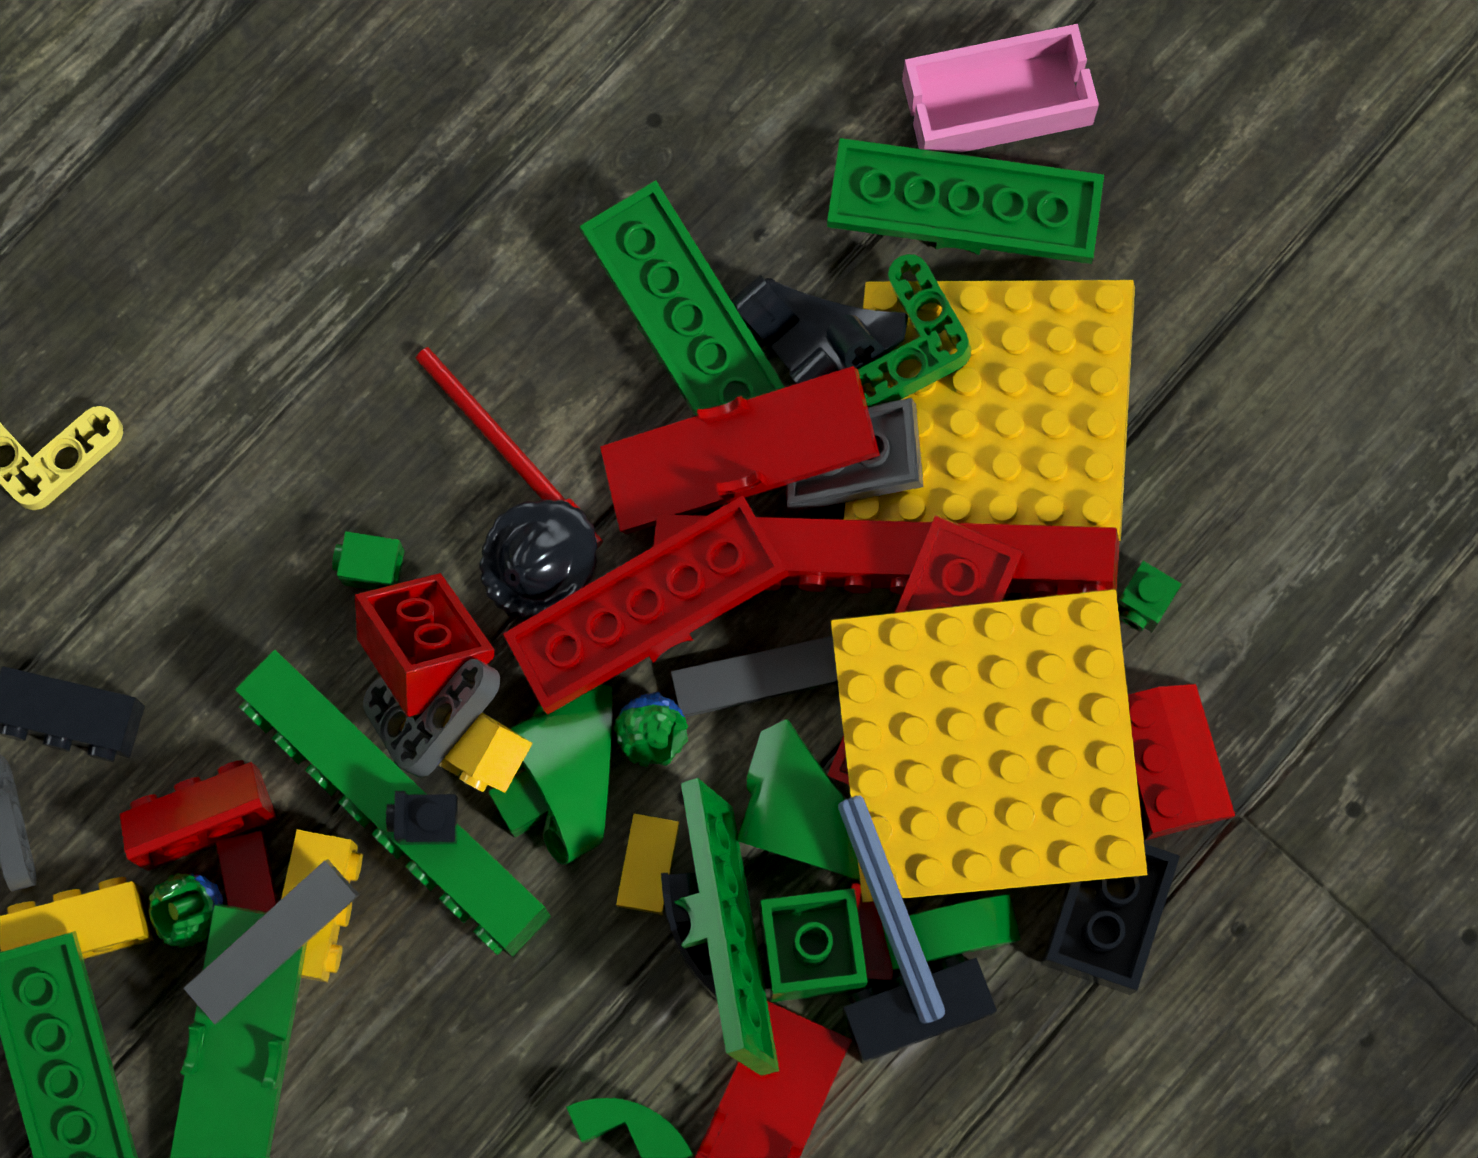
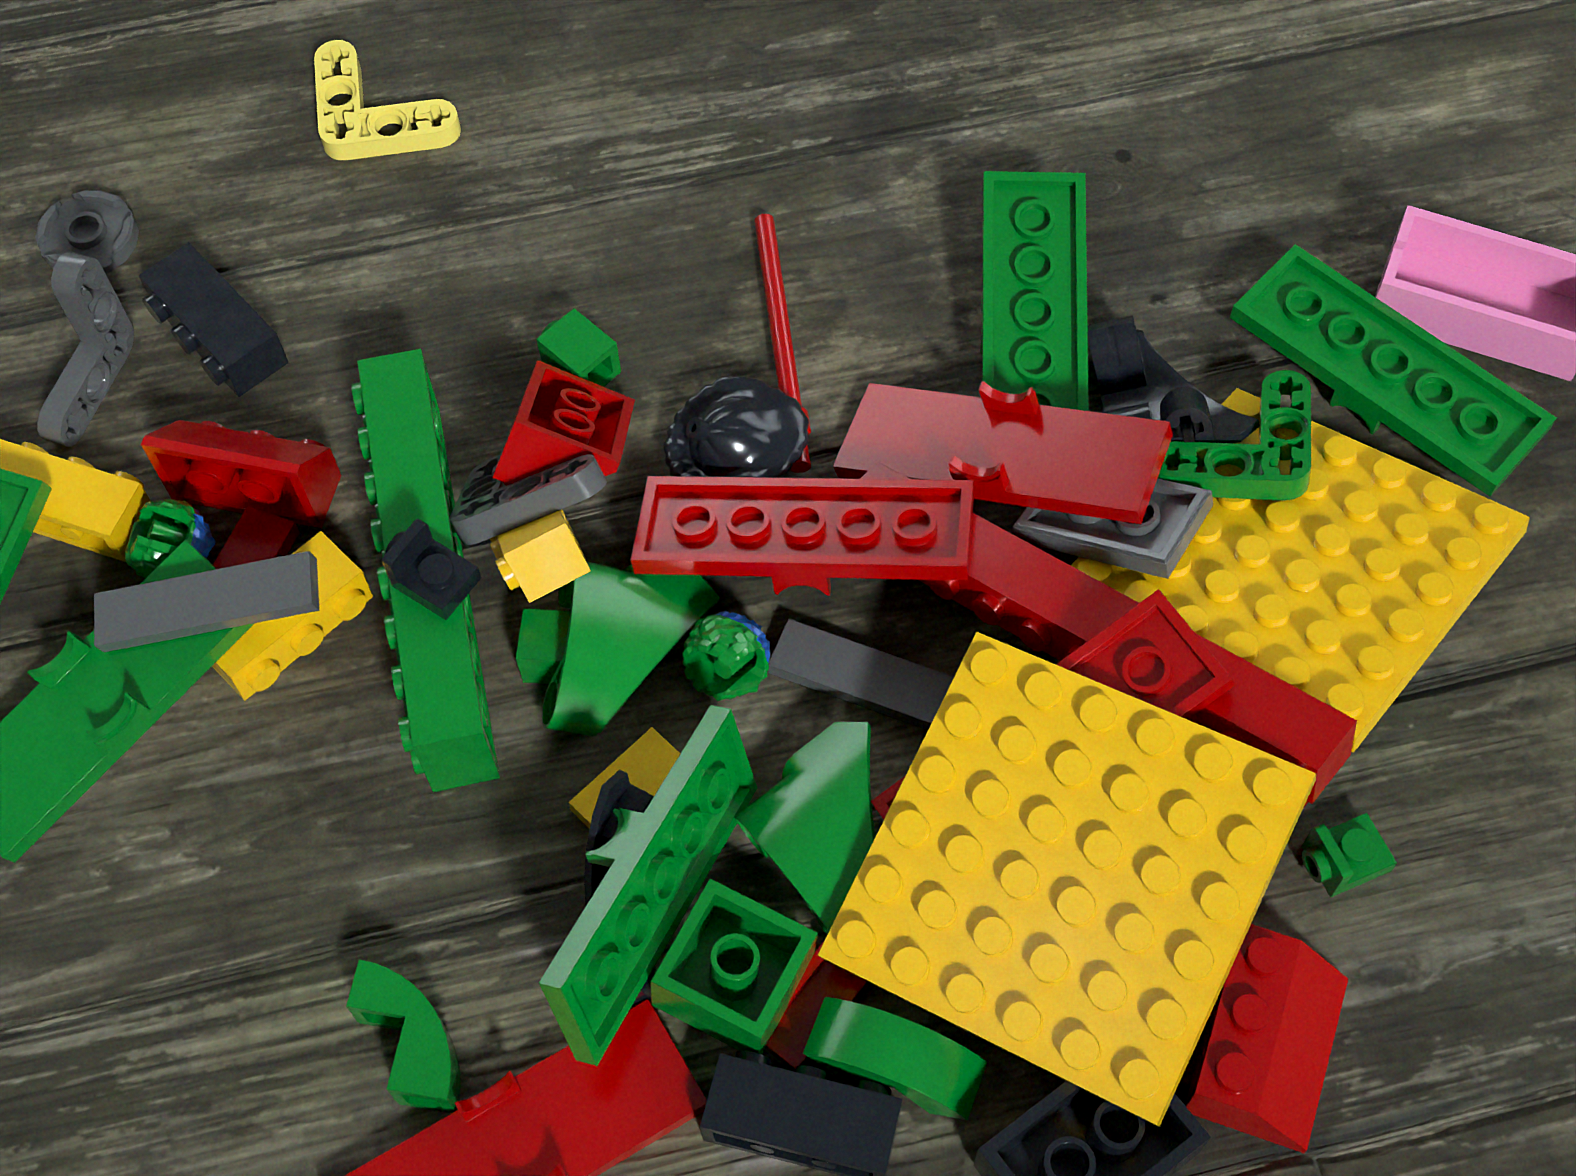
camera: 35 degrees right, 15 degrees down
sand blue axle [838,795,945,1023] -> none

